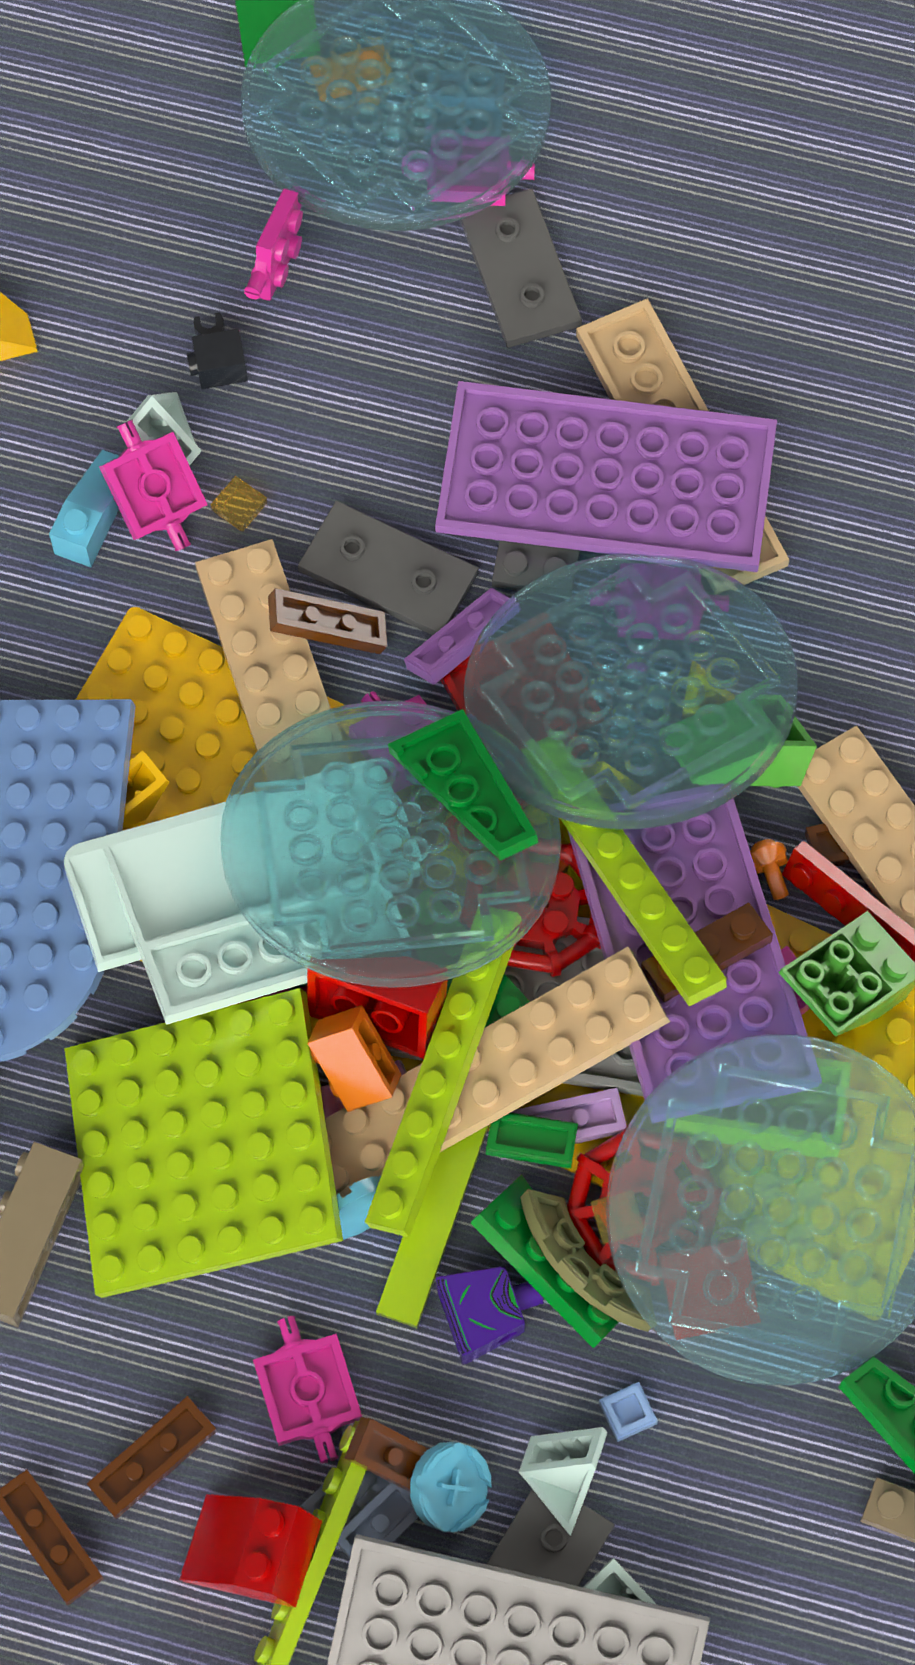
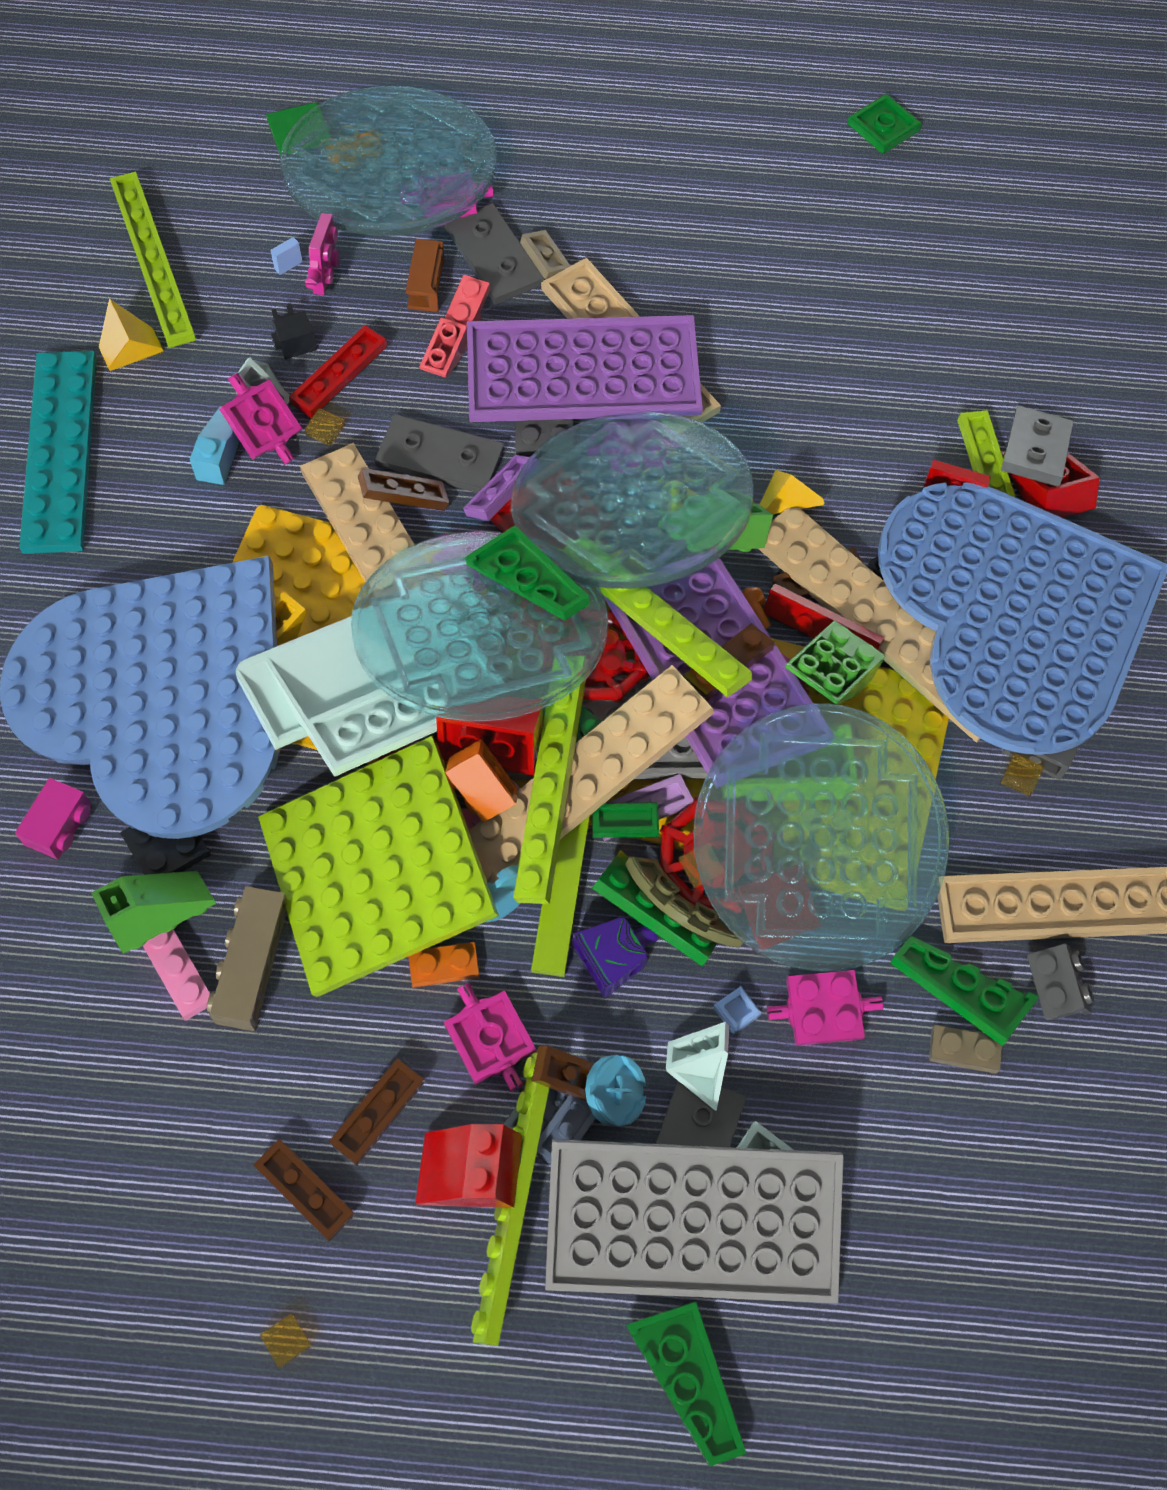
camera: 15 degrees left, 5 degrees down
none -> lime plate [109,171,196,348]
none -> light blue tile [271,237,303,275]
none -> red plate [289,325,387,418]
none -> dark orange window [406,239,445,312]
none -> orange plate [408,942,479,988]
none -> coral slope [419,275,491,378]
none -> dark tan plate [520,230,570,280]
none -> yellow slope [759,470,824,514]
none -> dark pink plate [767,970,883,1046]

